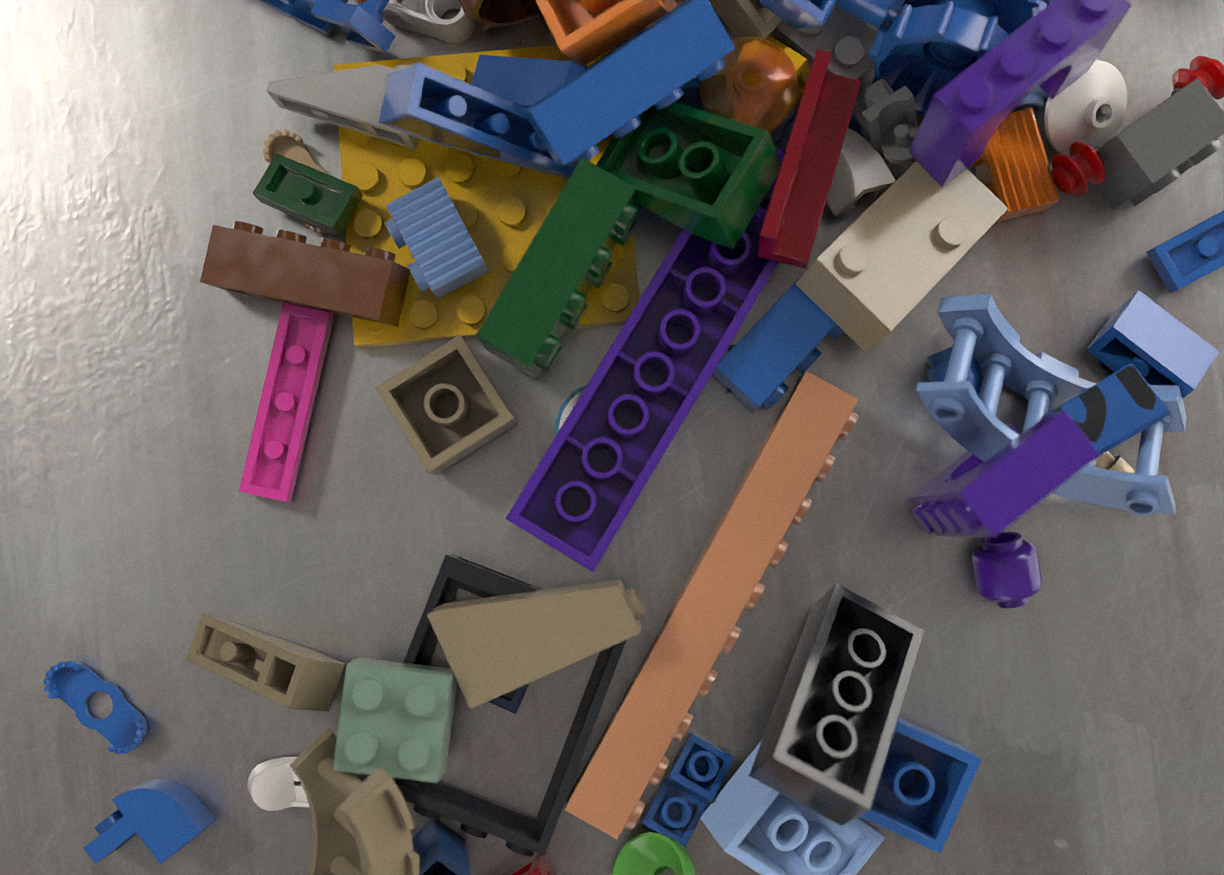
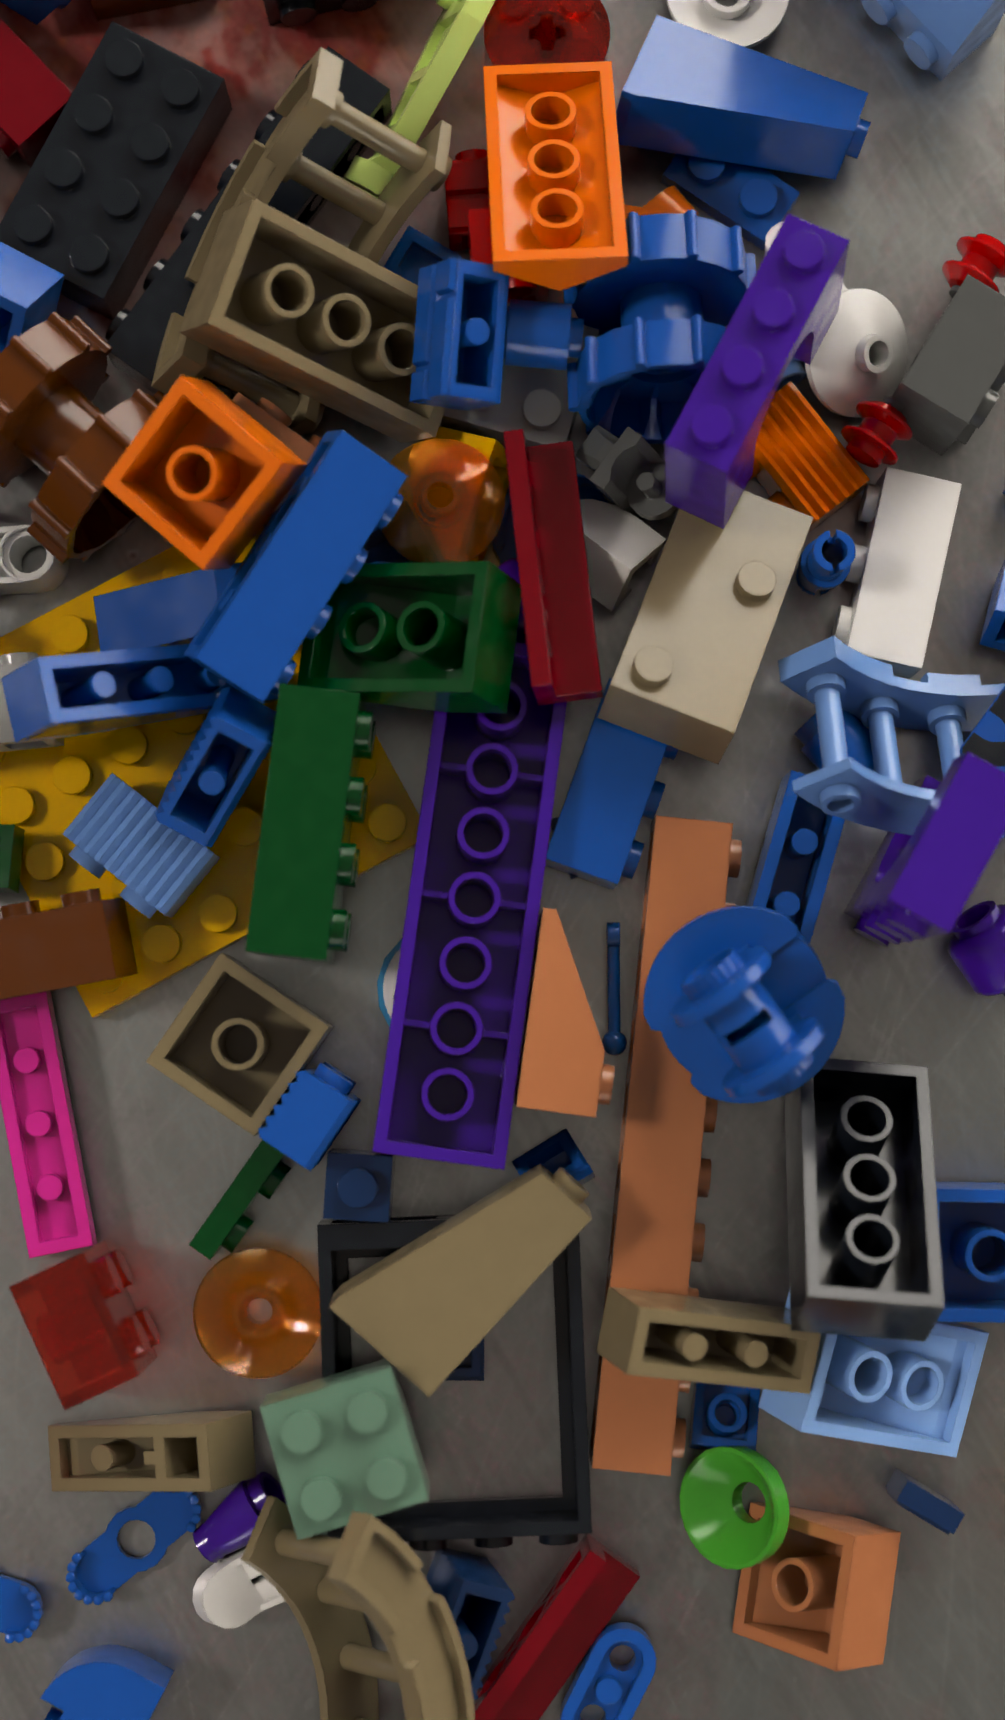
camera: 35 degrees left, 0 degrees up
none -> clear red brick [9,1240,160,1411]
none -> blue piece [66,1492,202,1605]
none -> blue brick [155,687,276,847]
none -> dark green plate [189,1140,291,1260]
none -> clear orange dish [193,1247,321,1379]
none -> dark purple cone [193,1472,288,1563]
none -> blue brick [258,1062,361,1171]
none -> dark blue brick [323,1148,396,1223]
none -> blue slope [512,1129,595,1185]
none -> nougat slope [514,908,615,1118]
none -> dark tan brick [596,1287,821,1394]
none -> blue hinge [602,922,627,1056]
none -> blue piece [643,906,845,1103]
none -> blue brick [745,770,845,943]
none -> blue pin [795,530,856,596]
none -> white brick [832,467,962,678]

